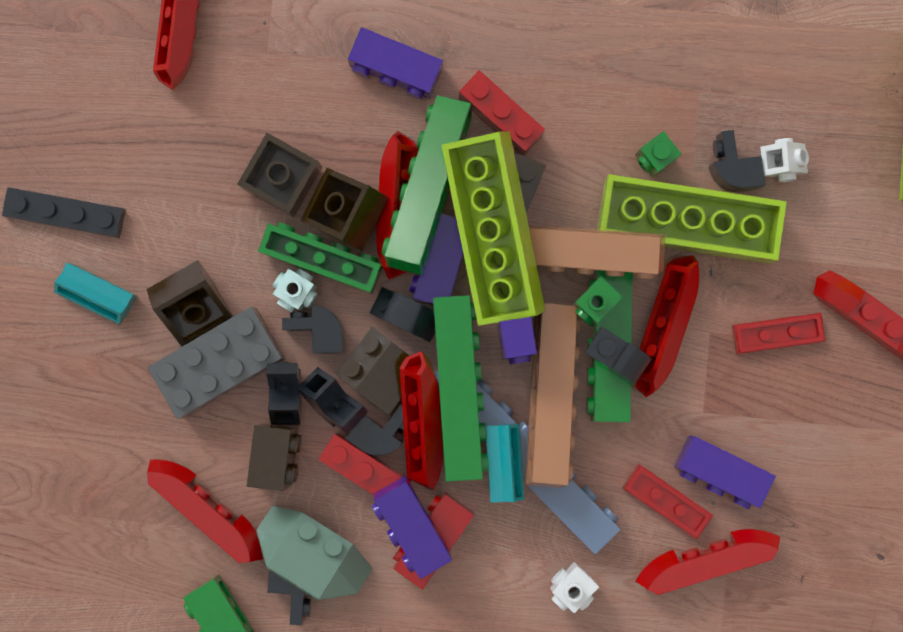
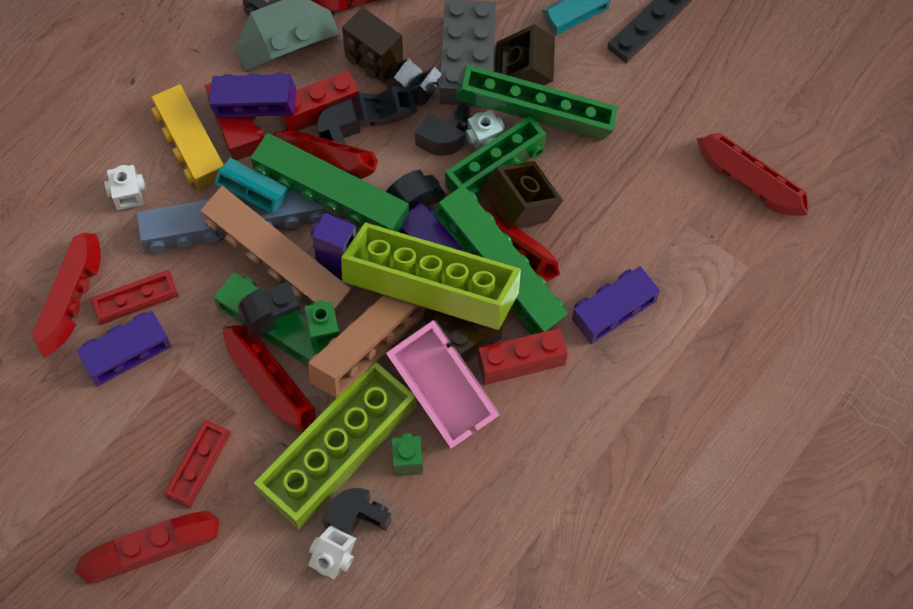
camera: 120 degrees right, 20 degrees down
dark brown brick [237,132,322,218] -> none
dark brown slope [336,327,410,416] -> none
none -> yellow brick [151,84,224,191]
none -> bright pink piece [386,320,500,448]
none -> green brick [454,64,618,140]

